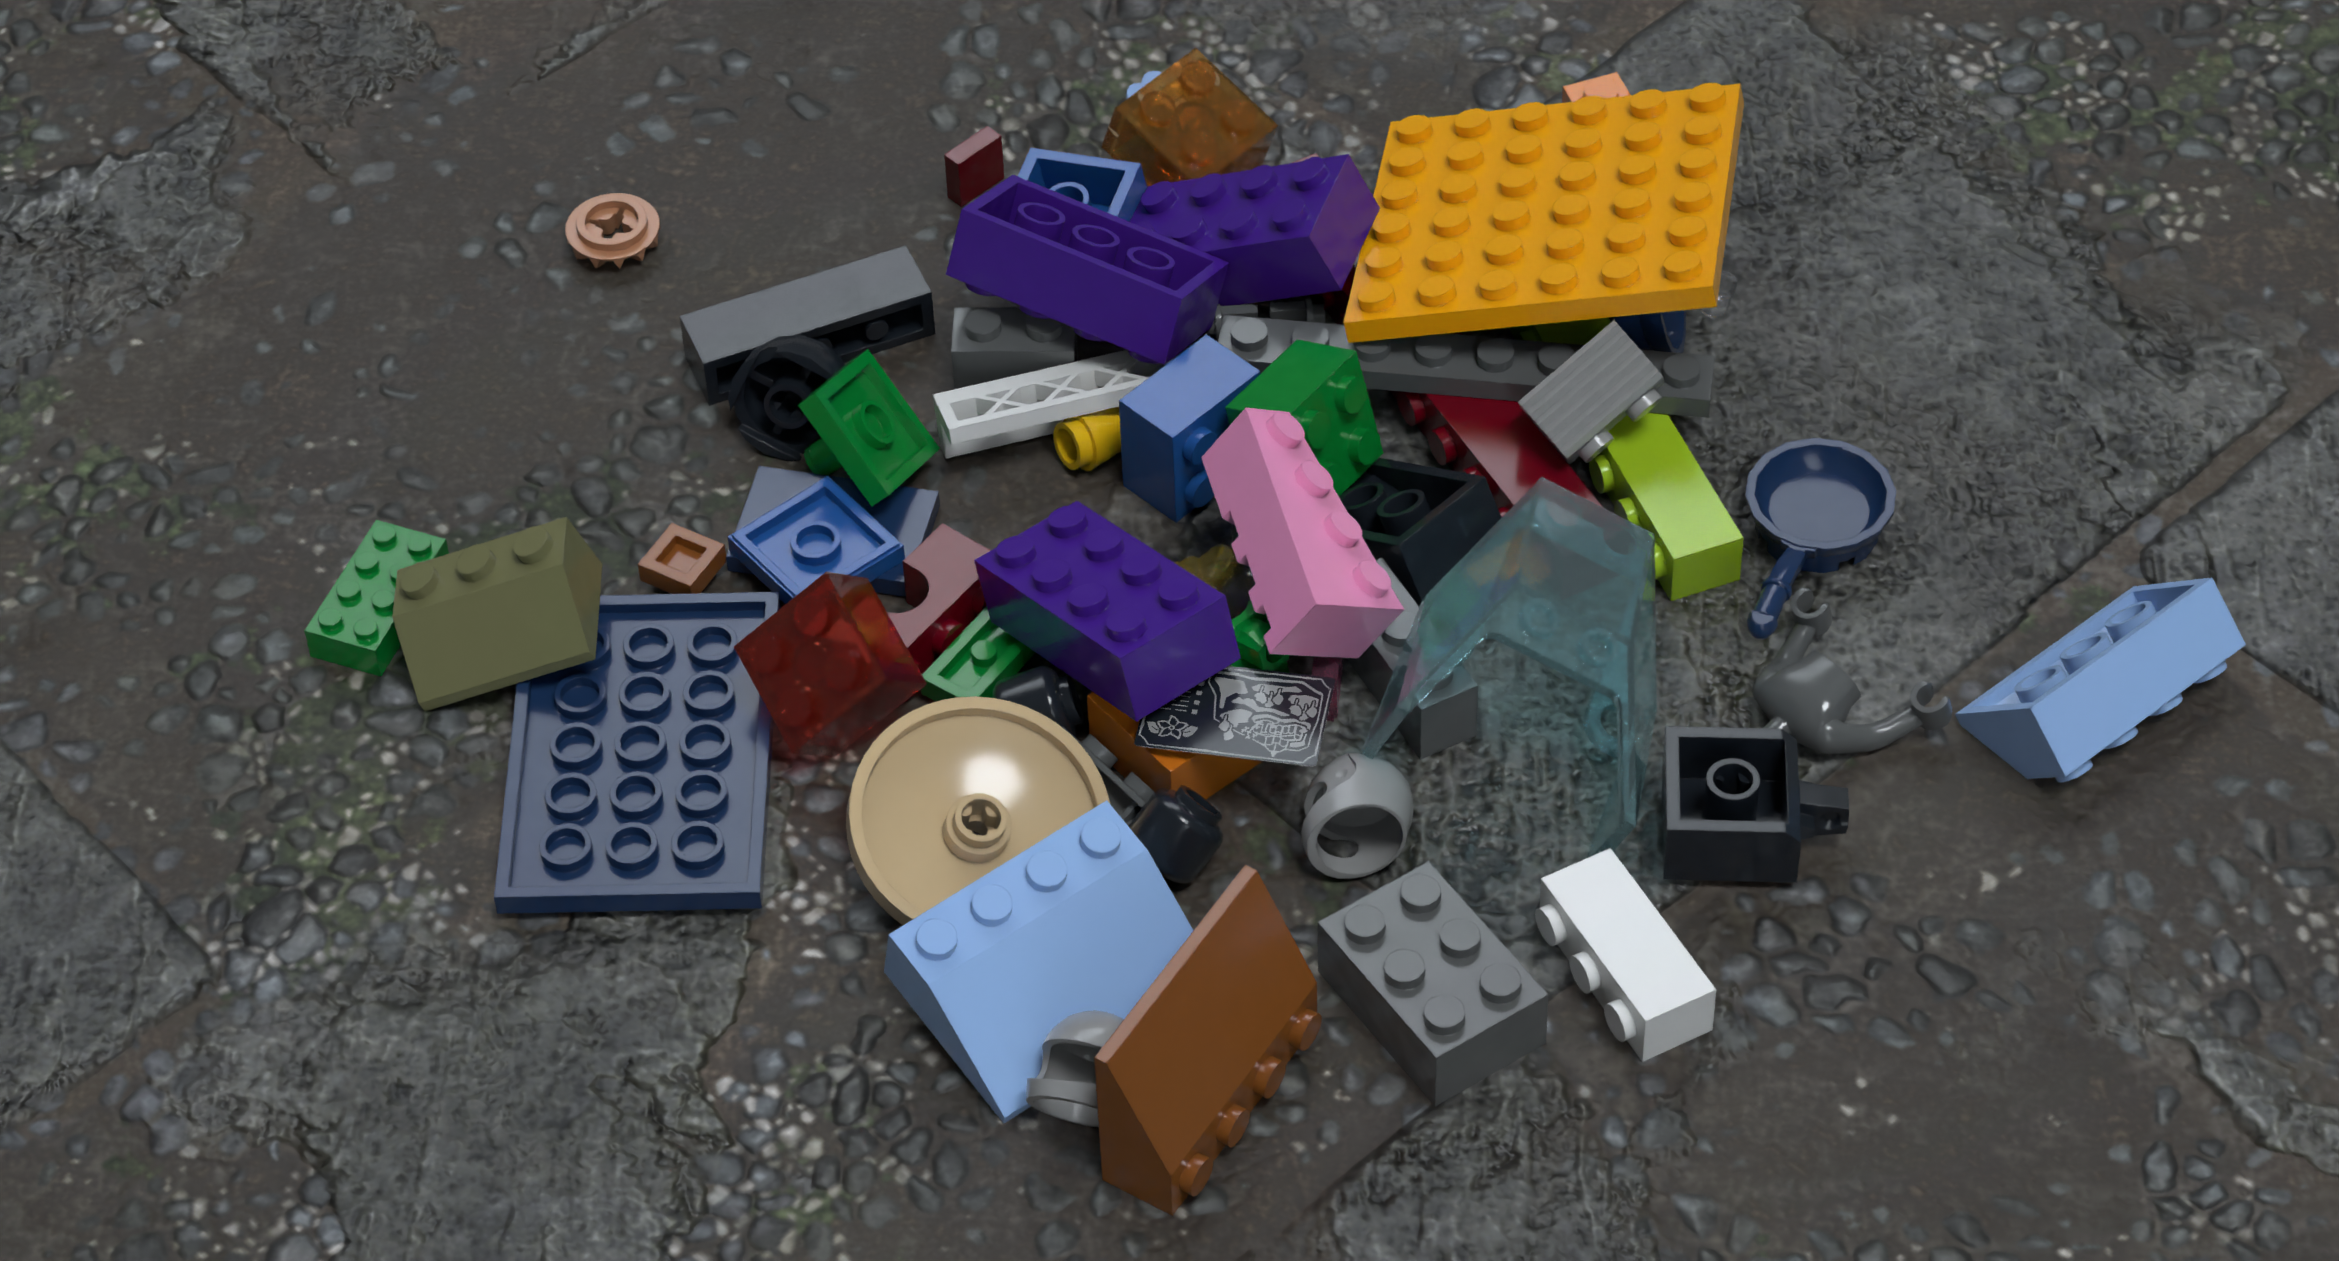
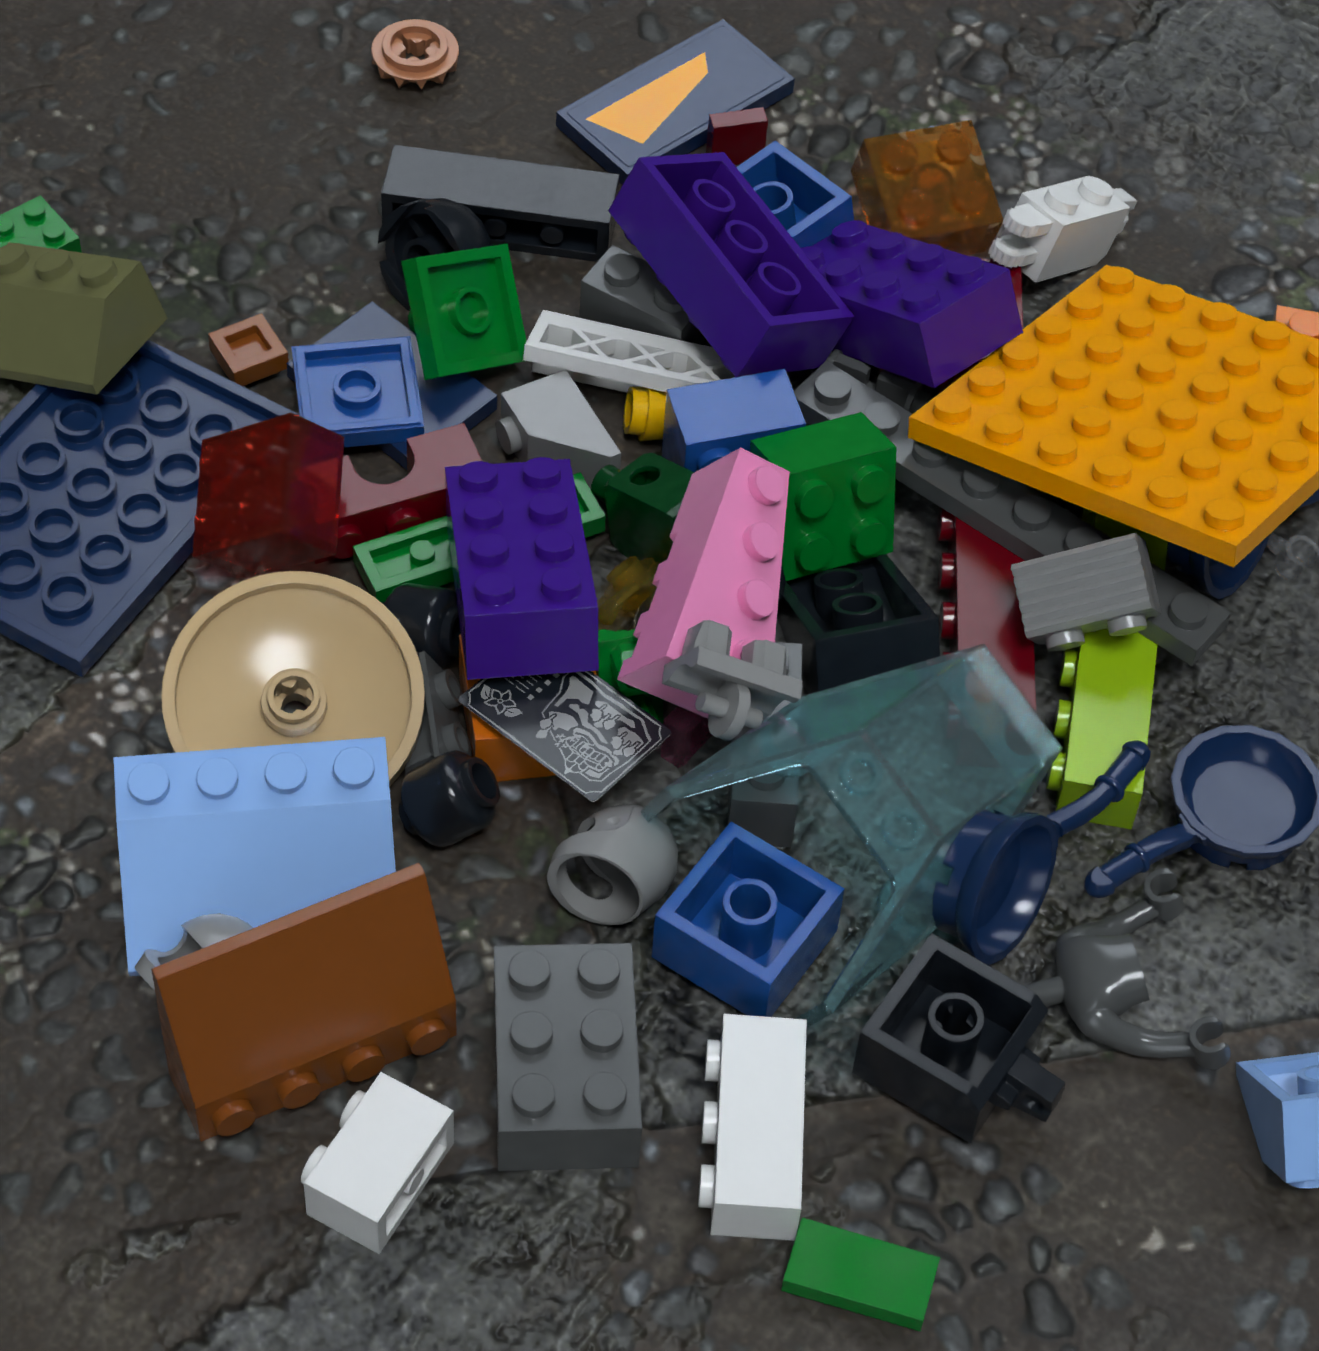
camera: 25 degrees right, 5 degrees up
none -> white brick [301,1072,454,1254]
none -> light grey slope [495,370,621,489]
none -> tile [556,19,795,185]
none -> dark green torso [591,452,695,579]
none -> blue brick [651,821,845,1017]
none -> light grey hips [662,620,803,741]
none -> green tile [781,1217,940,1332]
none -> dark blue piece [932,740,1151,966]
none -> white hinge [988,176,1137,283]

